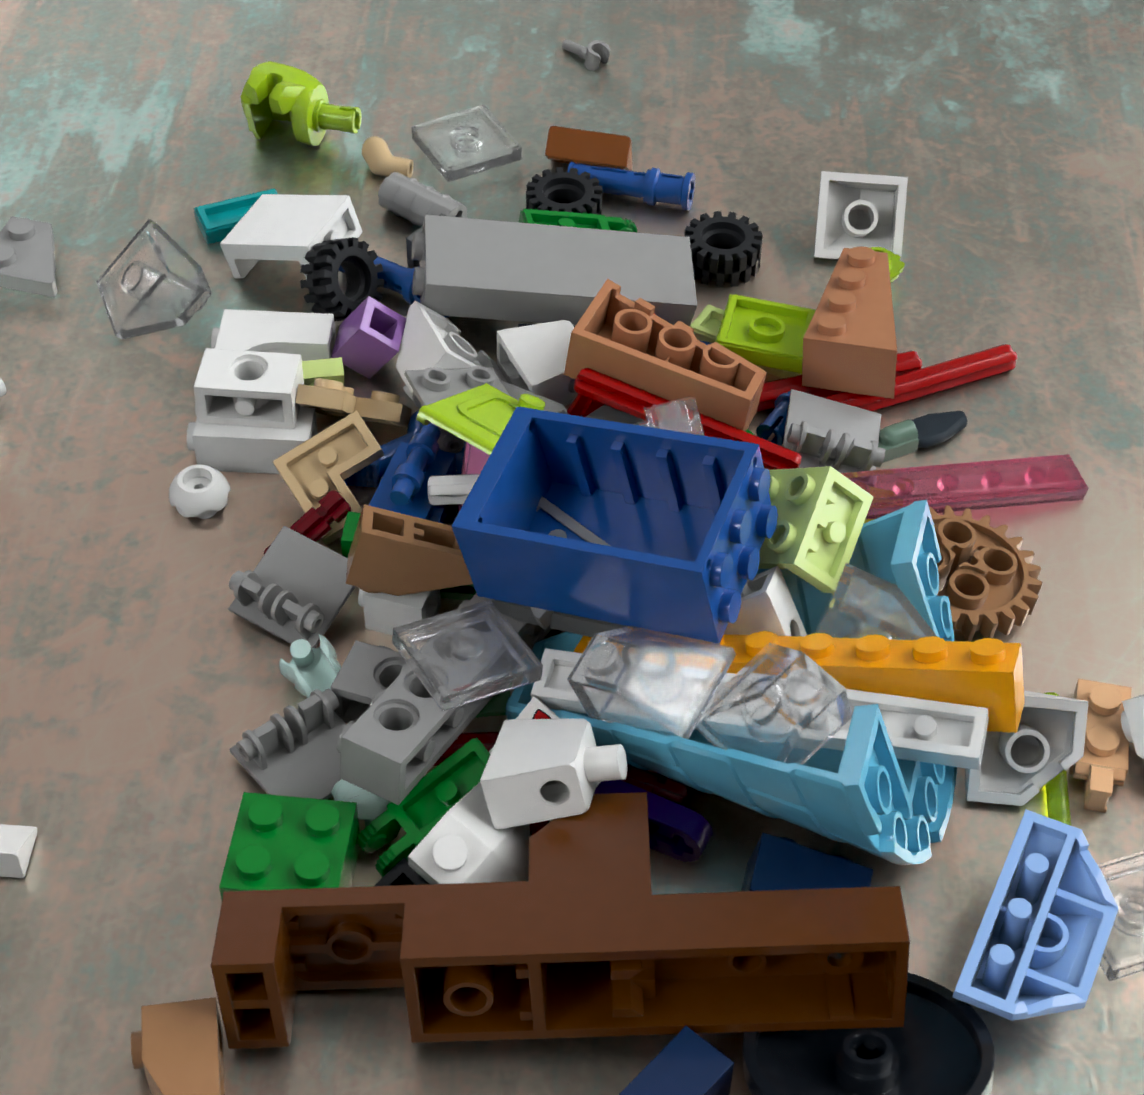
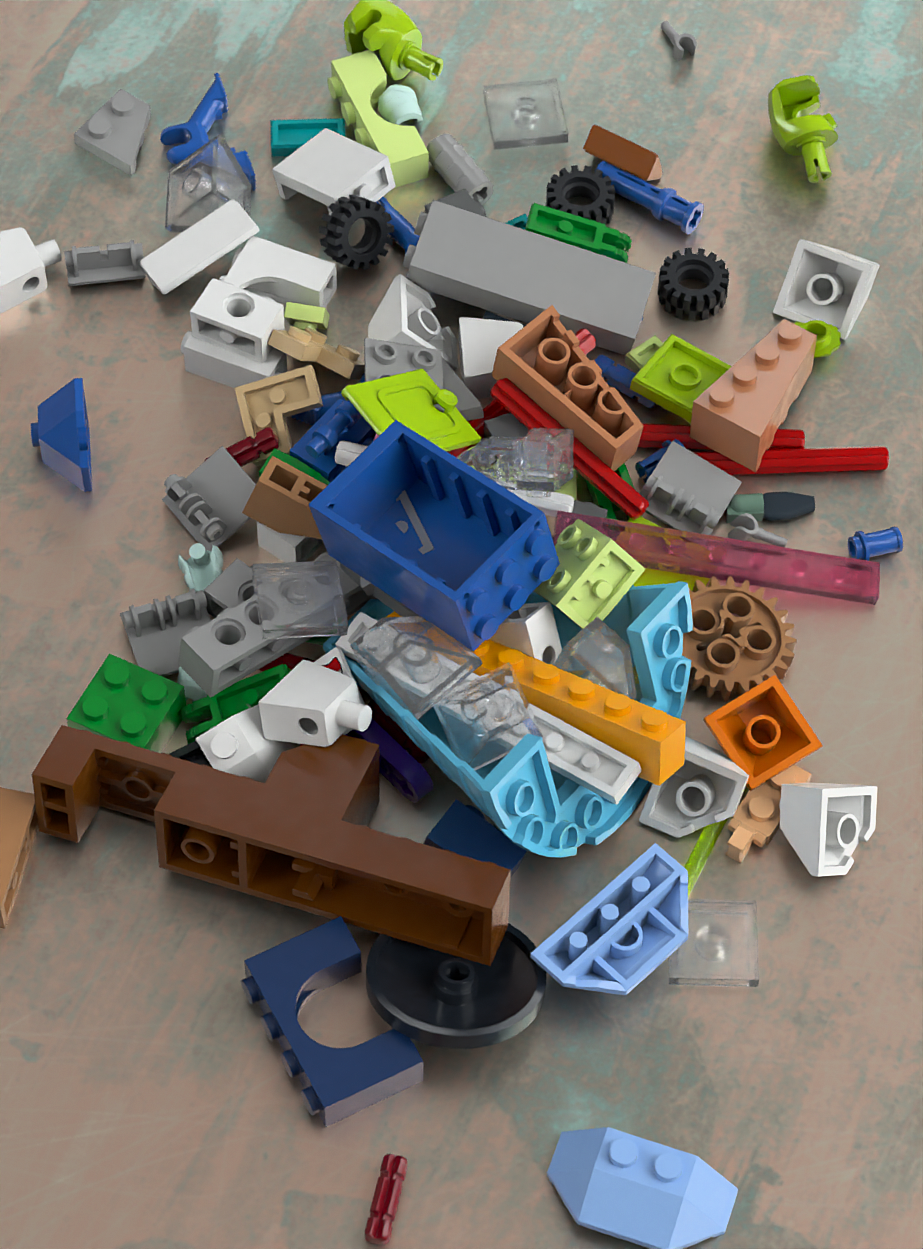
camera: 20 degrees right, 10 degrees up
white plate [169,464,231,519] -> none
medium lavender brick [331,296,407,379] -> none
tan arm [362,136,414,178] -> none
none -> blue slope [31,378,92,492]
none -> light grey hinge [64,240,146,286]
none -> white slope [140,199,259,294]
none -> blue piece [160,73,257,191]
none -> yellowish green arch [327,50,429,188]
none -> light aqua arm [378,85,423,125]
none -> orange slope [703,675,823,791]
none -> light grey hand [728,513,788,548]
none -> lime piece [768,75,838,182]
none -> blue pin [848,526,903,563]

